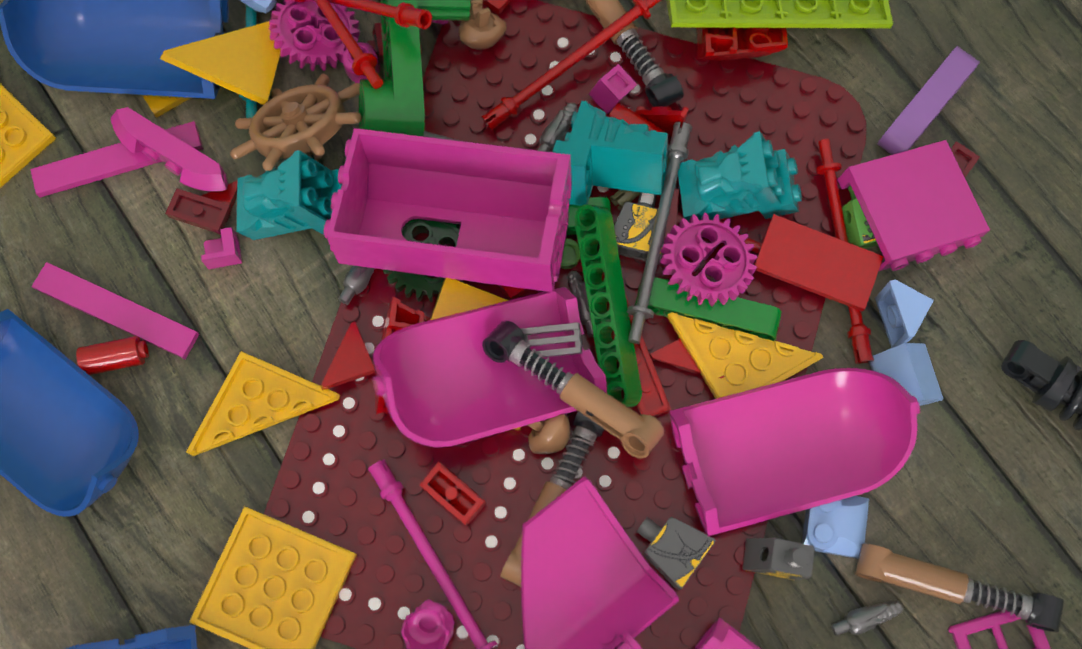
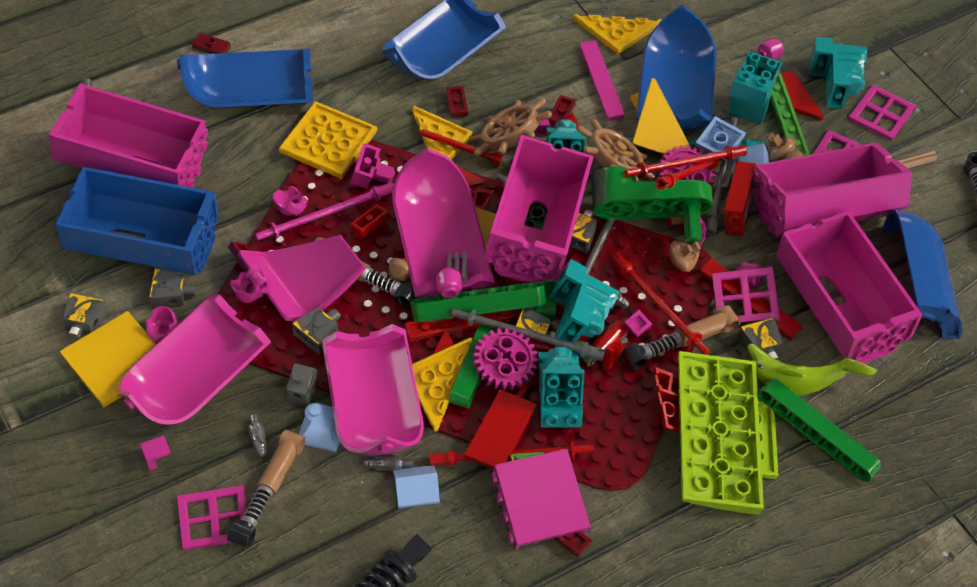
camera: 90 degrees right, 20 degrees down
dark pink tile [31,262,200,360] -> none
red brick [76,336,149,375] -> none
dark pink brick [111,107,228,191] -> none
piece [482,321,664,458] -> none
light blue slope [875,279,934,348] -> none
medium lavender beam [877,46,980,155] -> none
none -> dark pink brick [350,143,395,189]
none -> red piece [420,129,503,167]
none -> dark pink head [436,267,462,298]
none -> dark red plate [446,86,468,118]
none -> medium nougat piece [470,98,552,157]

